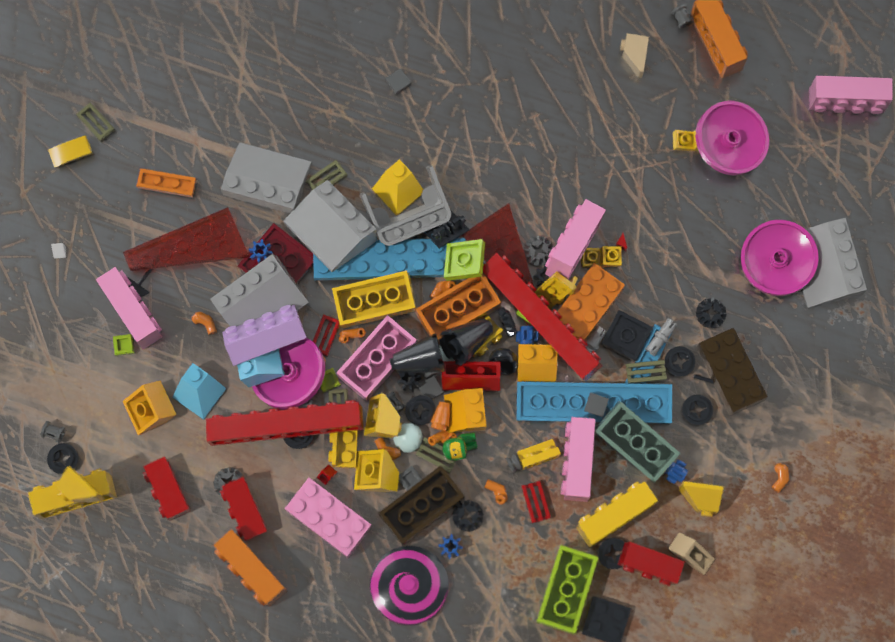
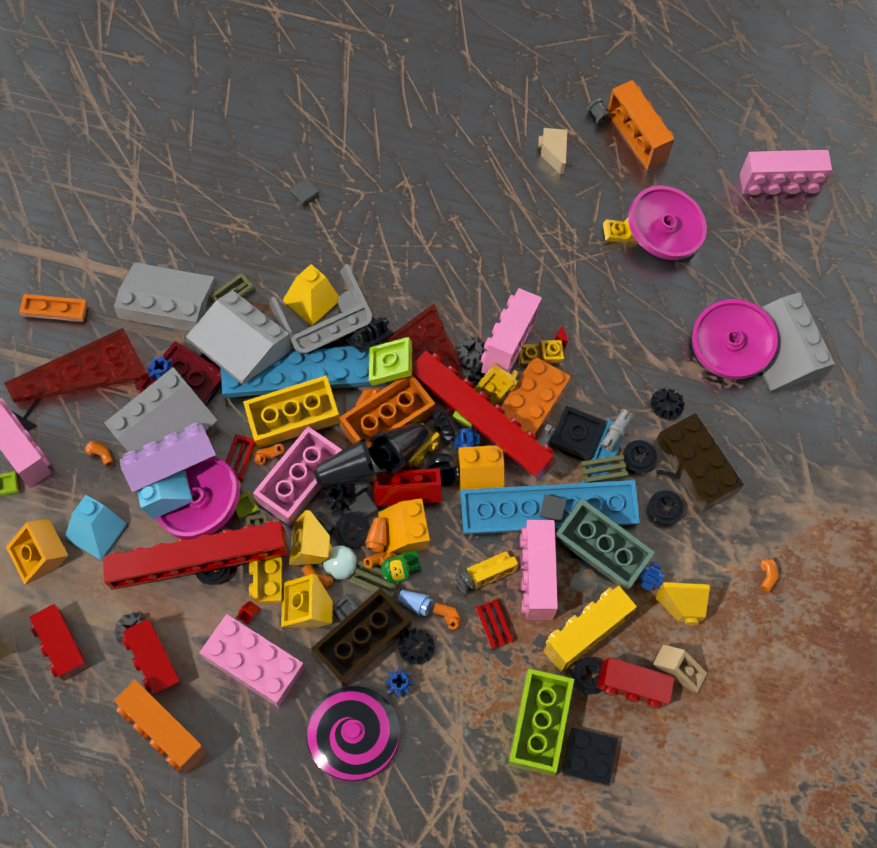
camera: 10 degrees left, 10 degrees down
none -> light blue cone [398,589,433,616]

